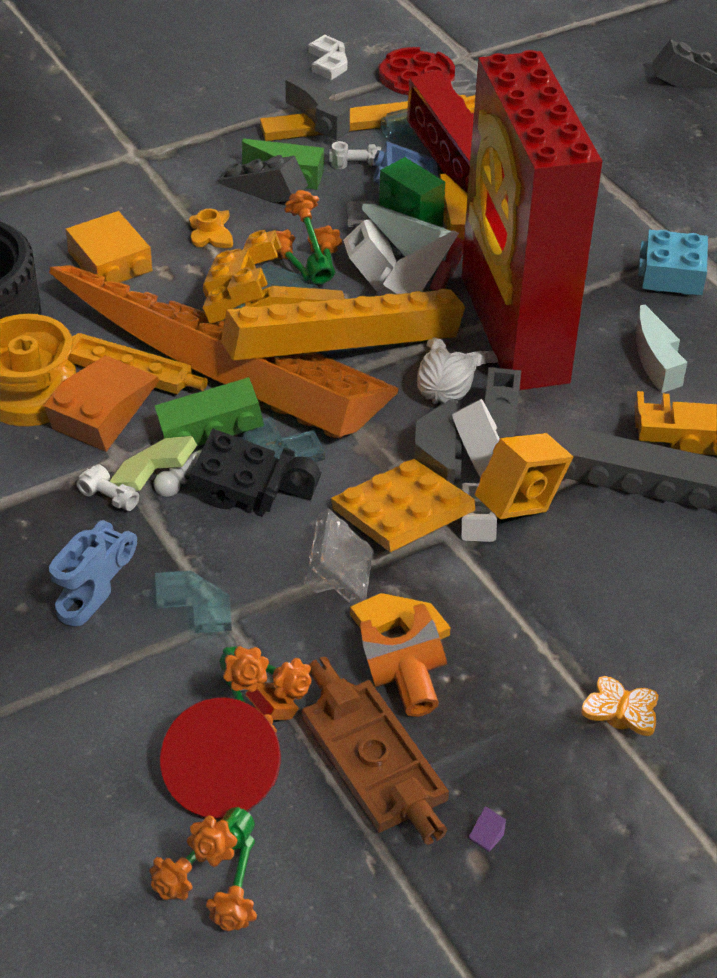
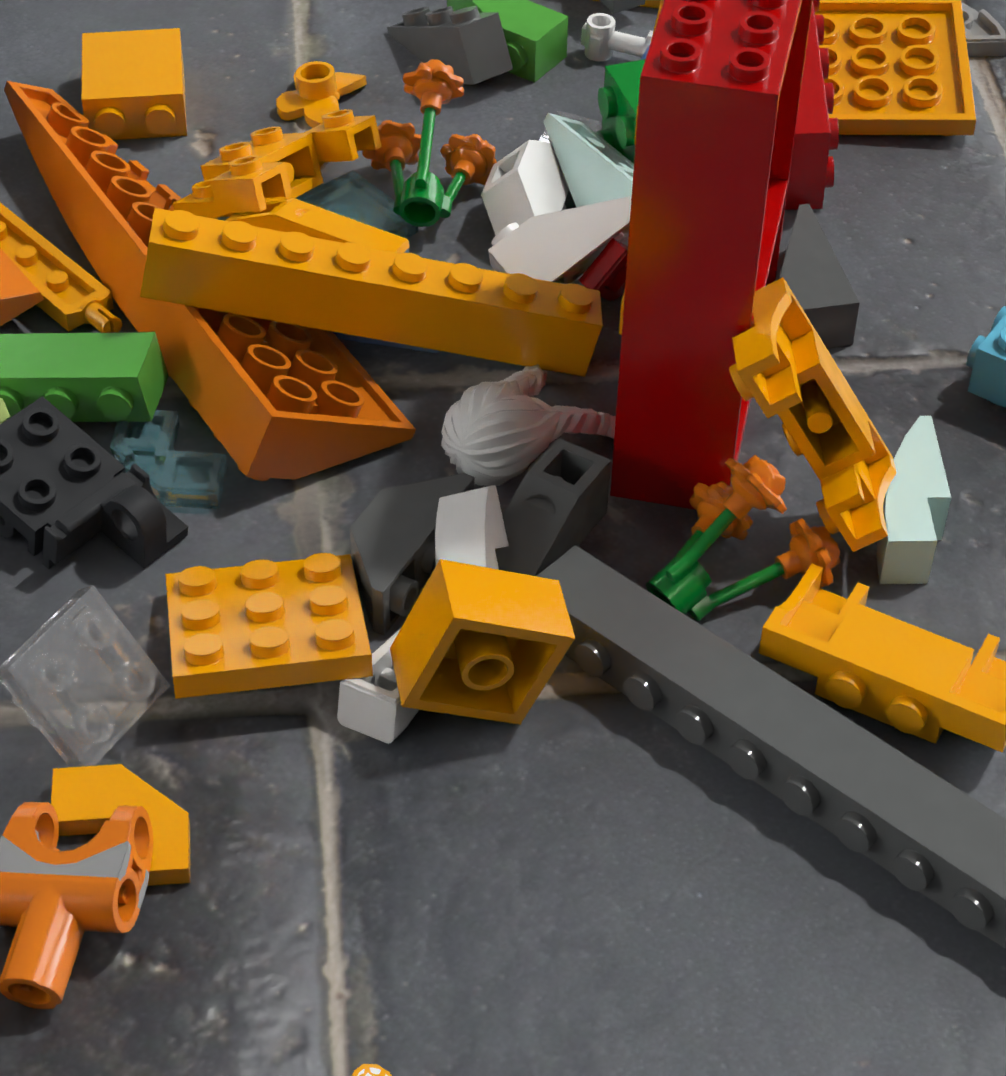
camera: 25 degrees right, 0 degrees up
none -> plant [646,455,840,621]
none -> light orange bracket [729,277,897,552]

